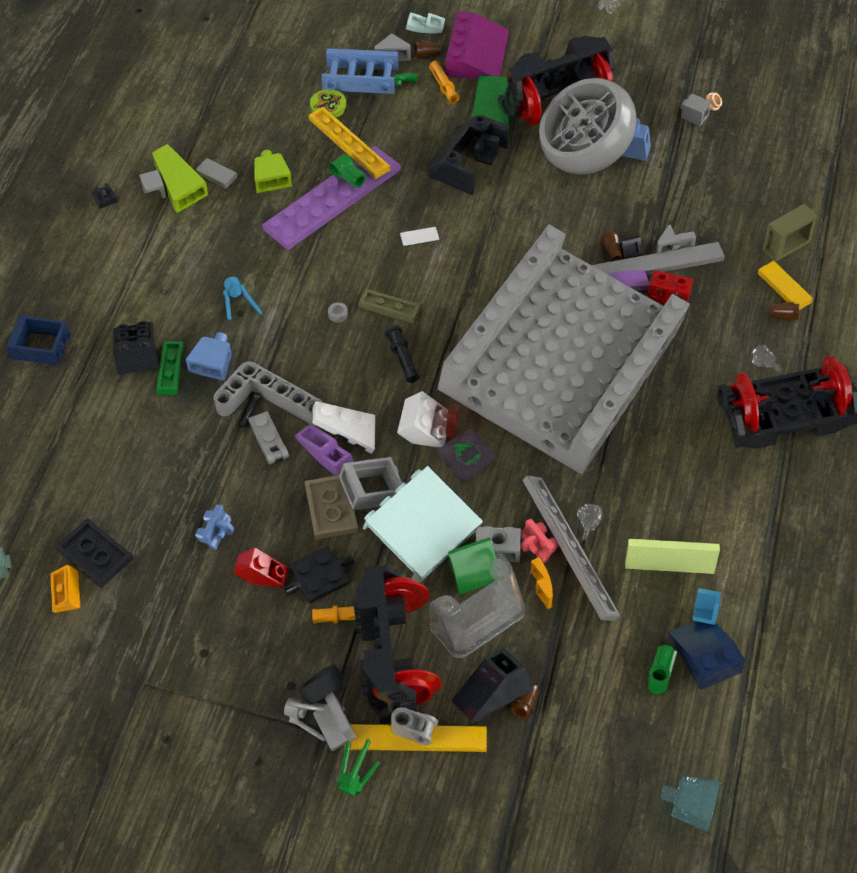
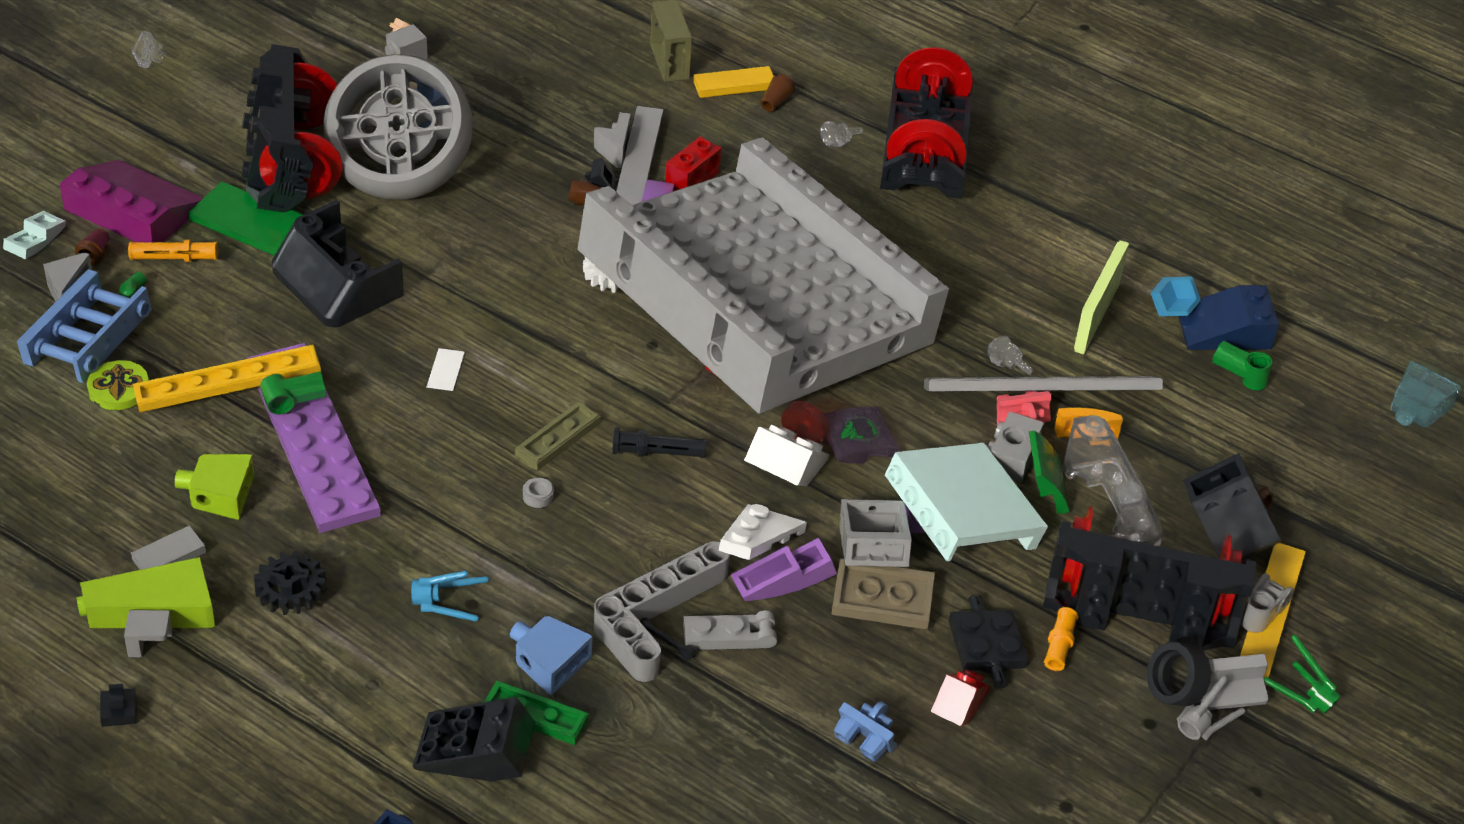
camera: 75 degrees left, 10 degrees down
none -> black gear [254,551,326,615]

